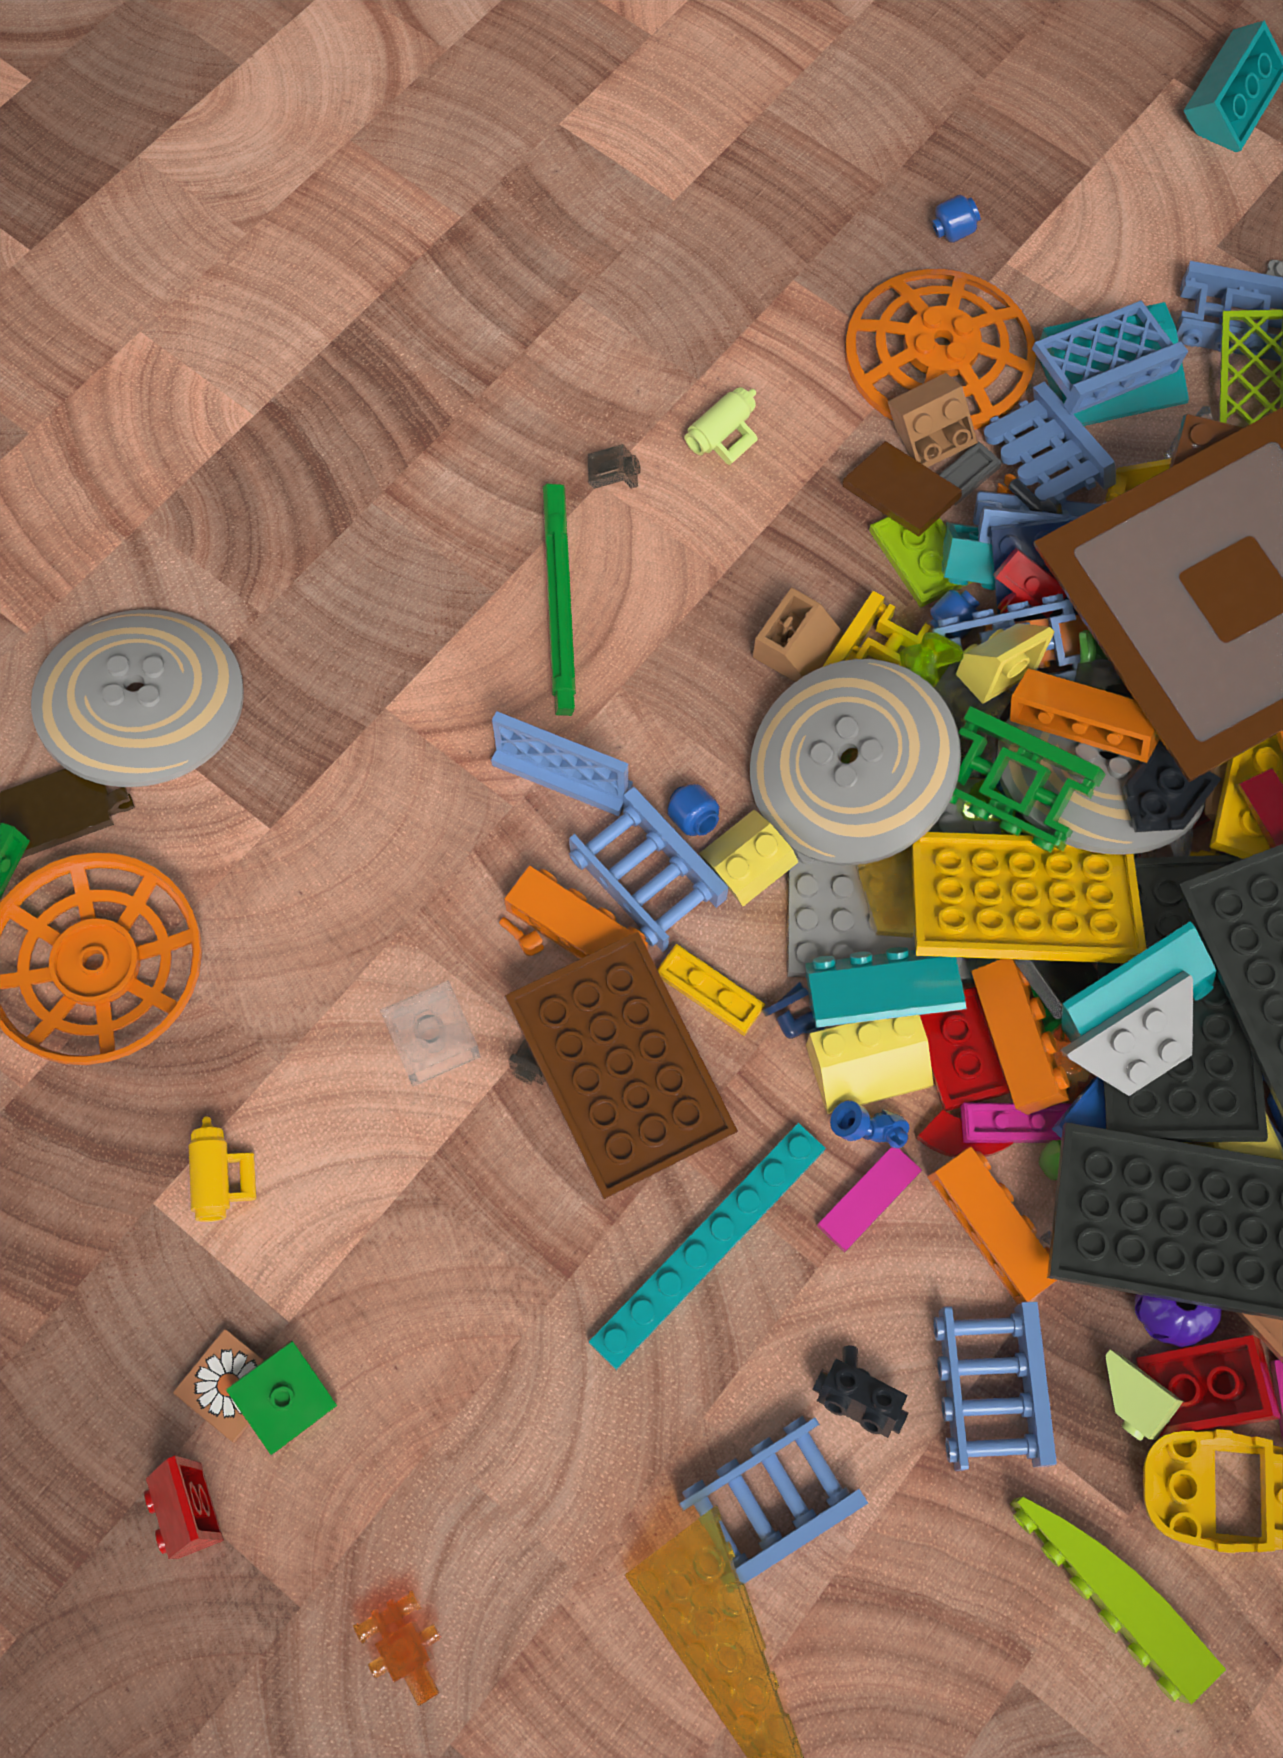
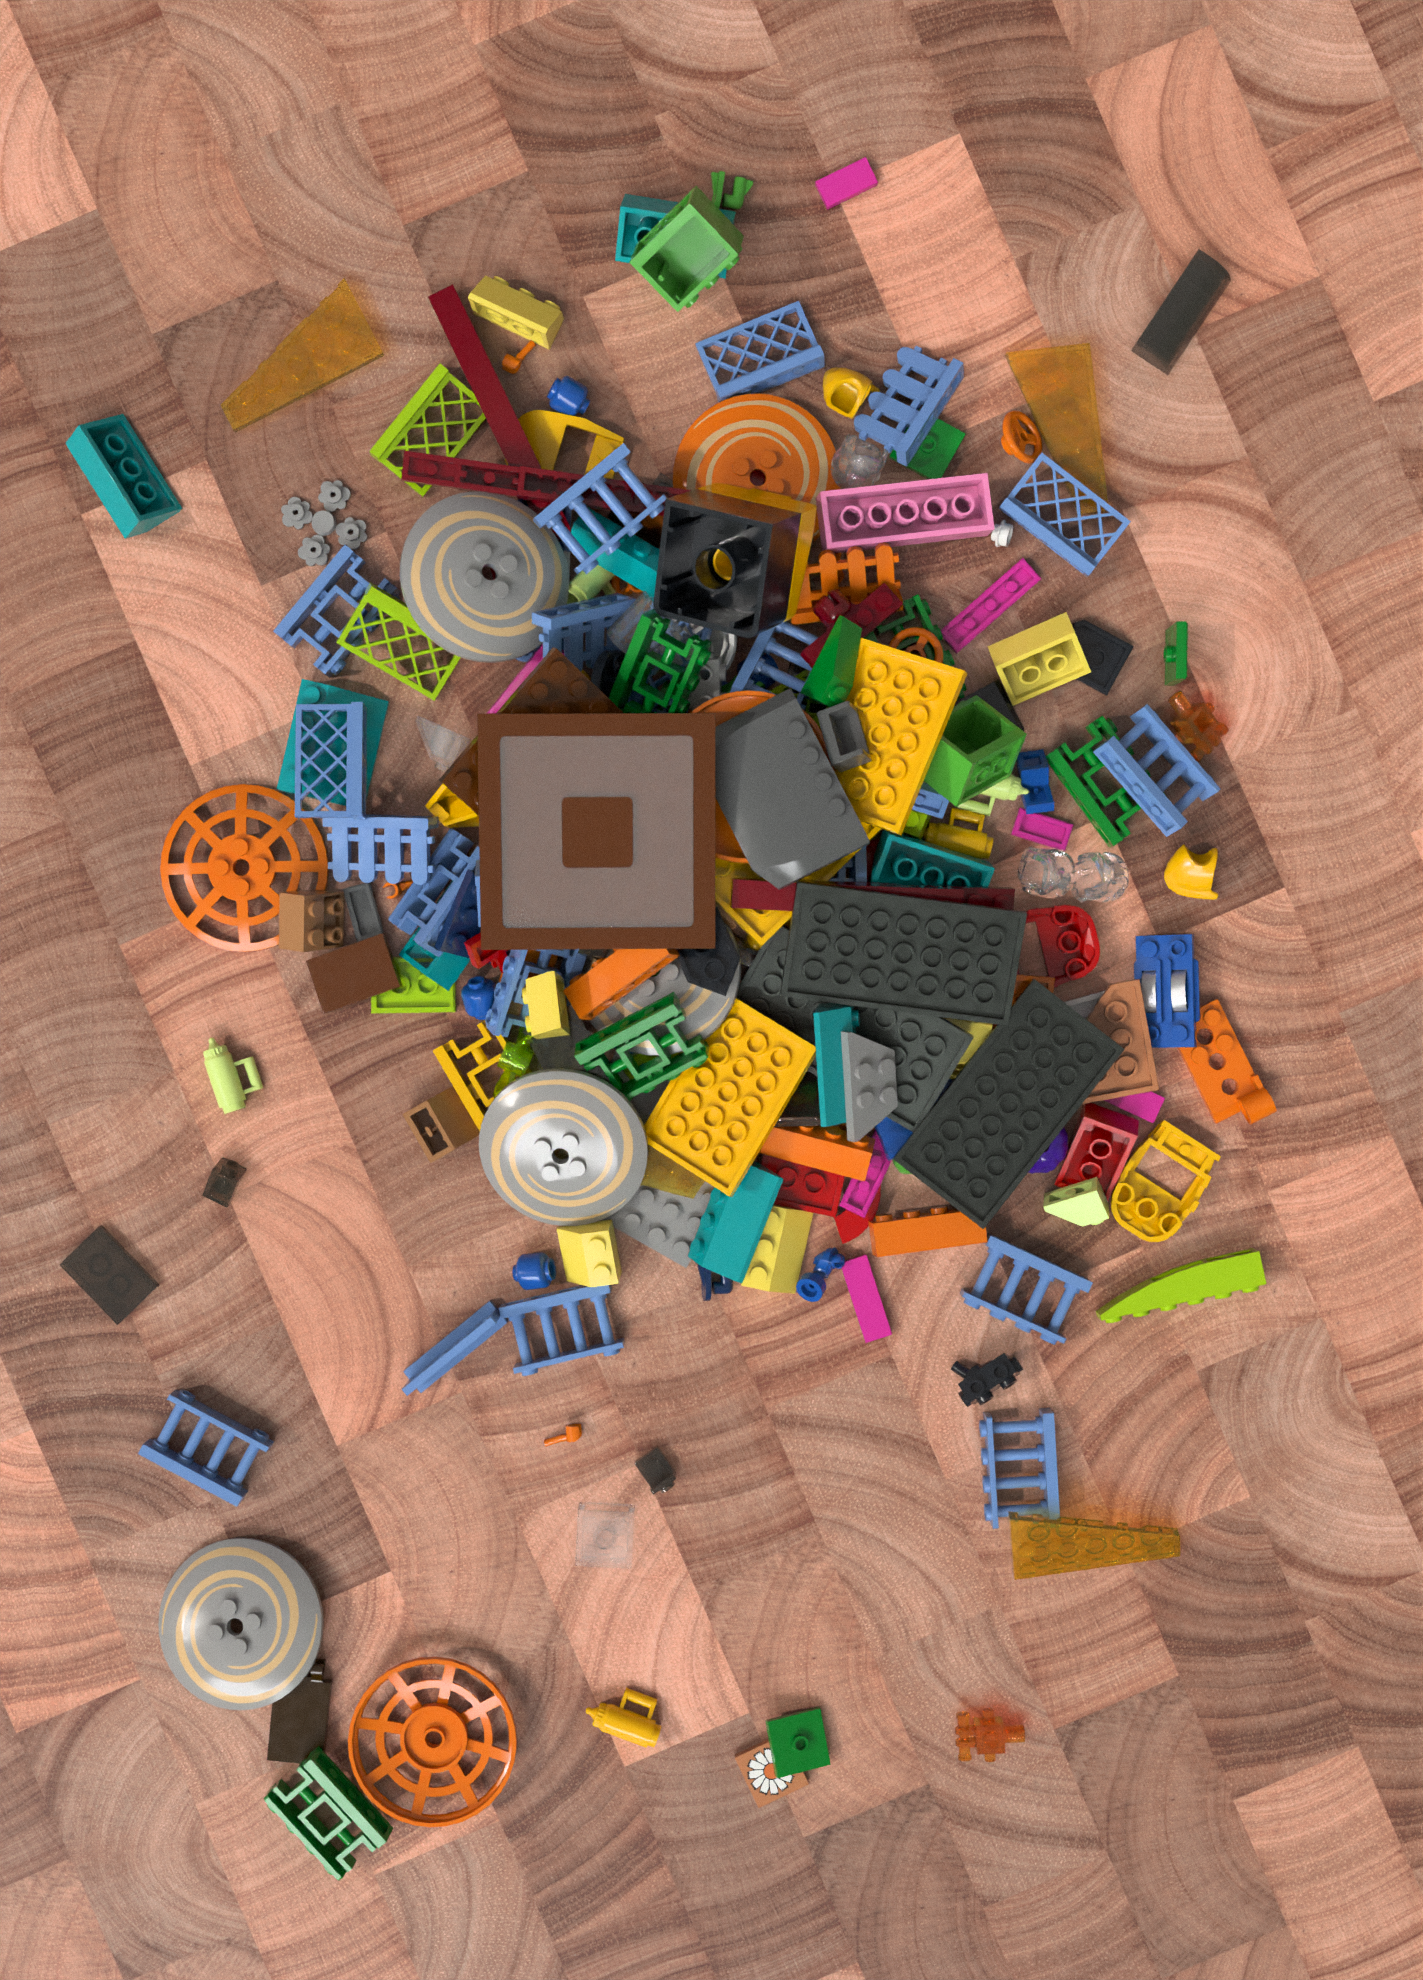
camera: 60 degrees left, 20 degrees up
red slope [144,1456,224,1559] -> none
orange brick [504,865,648,959] -> none
reddish brown plate [504,931,738,1200] -> none
green piece [542,484,576,716] -> none
teal plate [589,1123,826,1371] -> none
yellow tile [657,944,766,1036] -> none
blue head [931,194,981,243] -> none
black bar [1008,478,1063,514] -> none
none -> clear smoke tile [59,1225,160,1325]
none -> medium blue fence [138,1389,274,1507]

